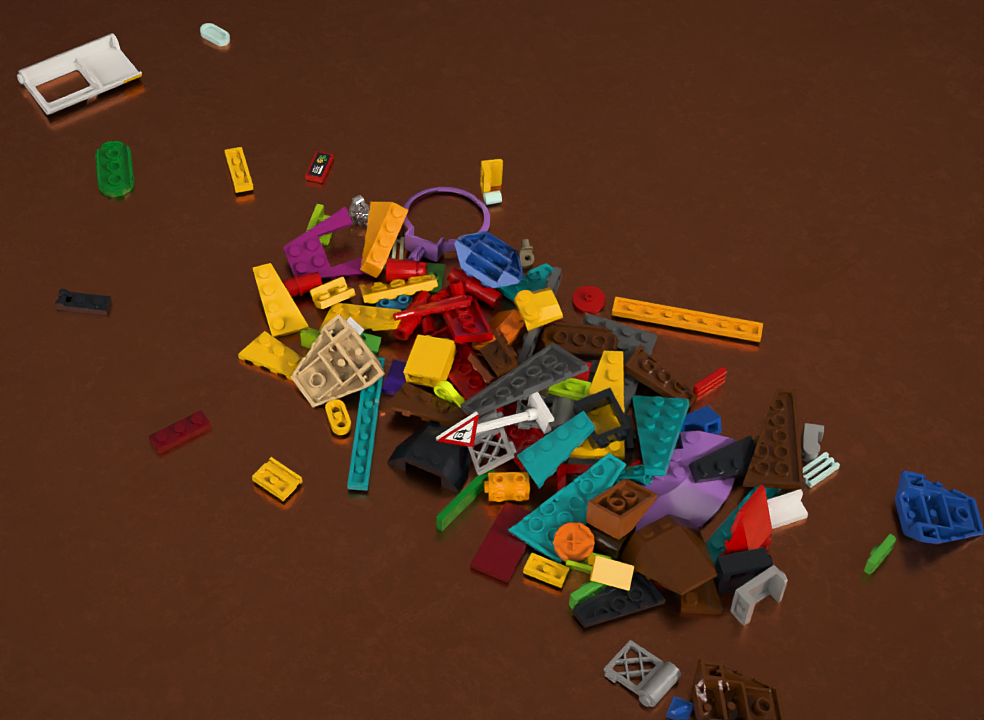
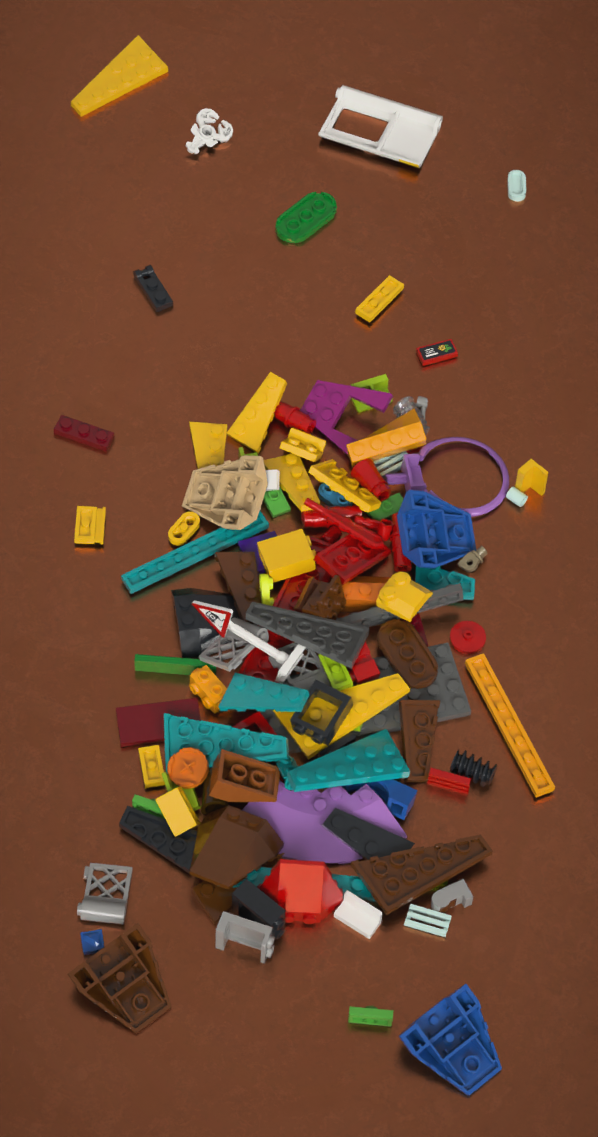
camera: 55 degrees right, 5 degrees up
none -> black piece [450,749,497,787]

